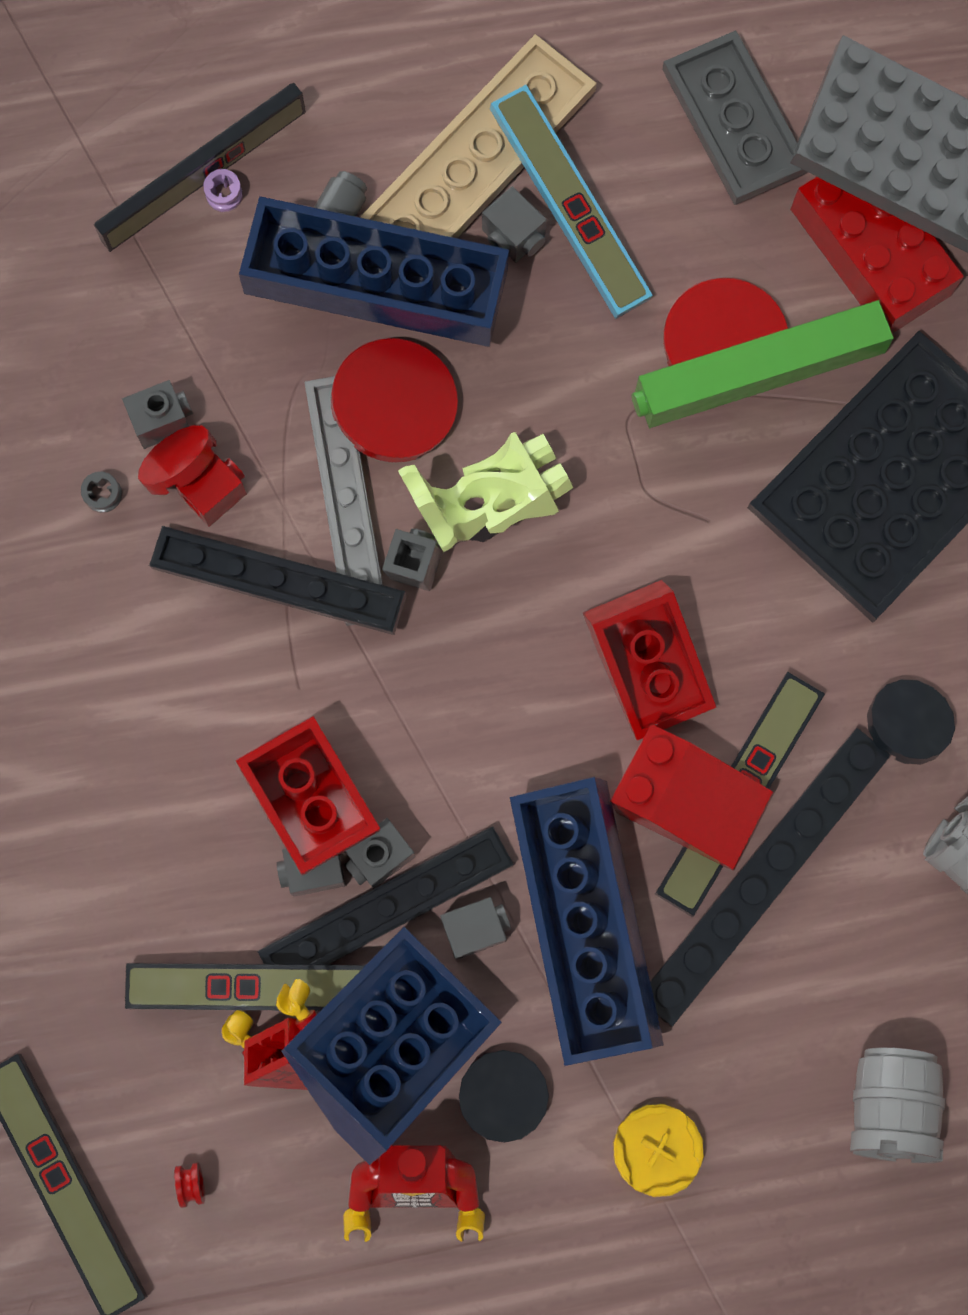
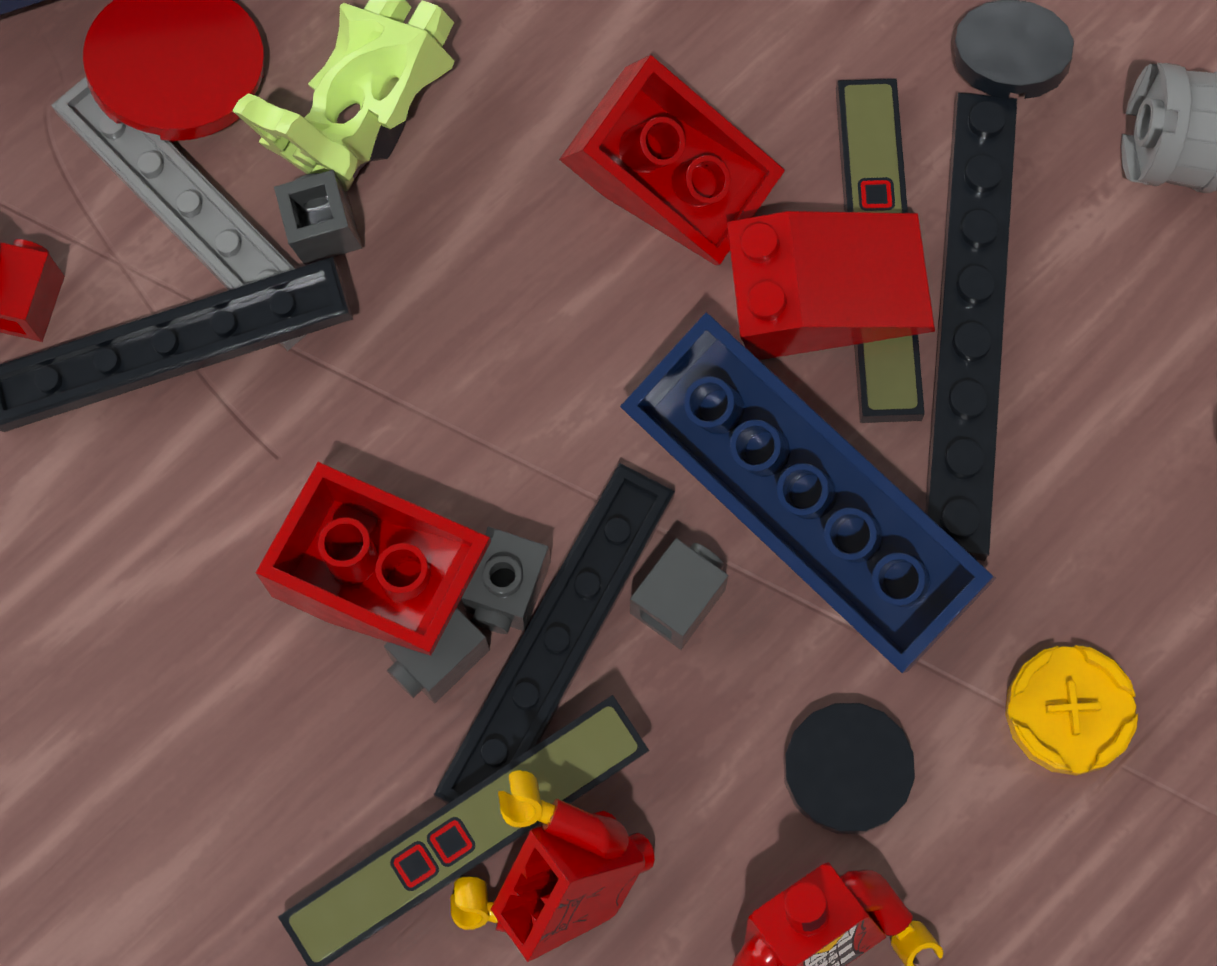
camera: 30 degrees left, 5 degrees down
dark blue slope [281,927,502,1165] -> none

